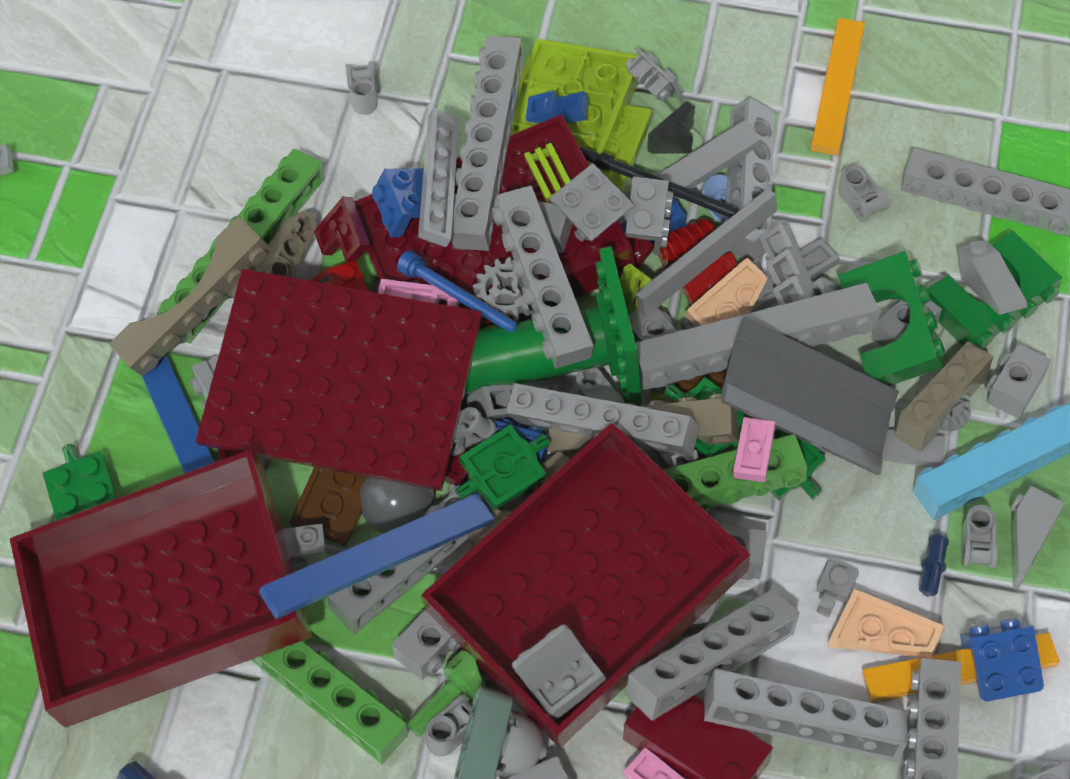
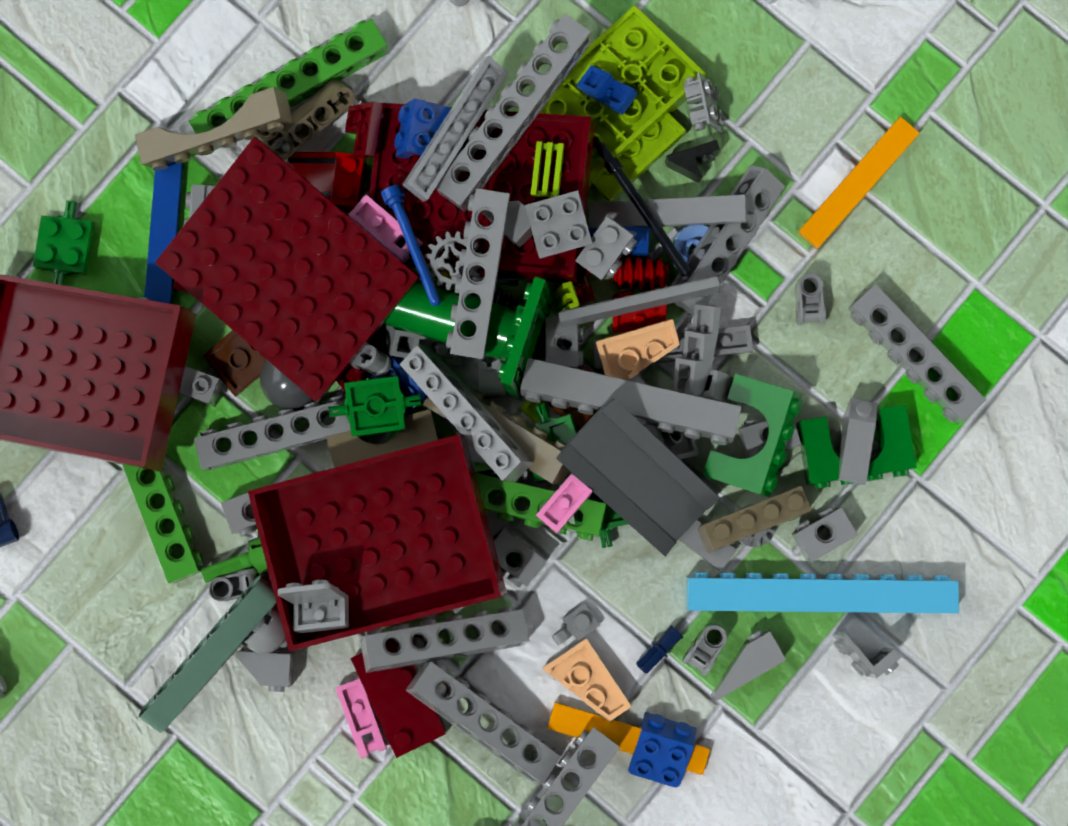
camera: 25 degrees right, 25 degrees up
blue tile [259,493,494,619] -> none

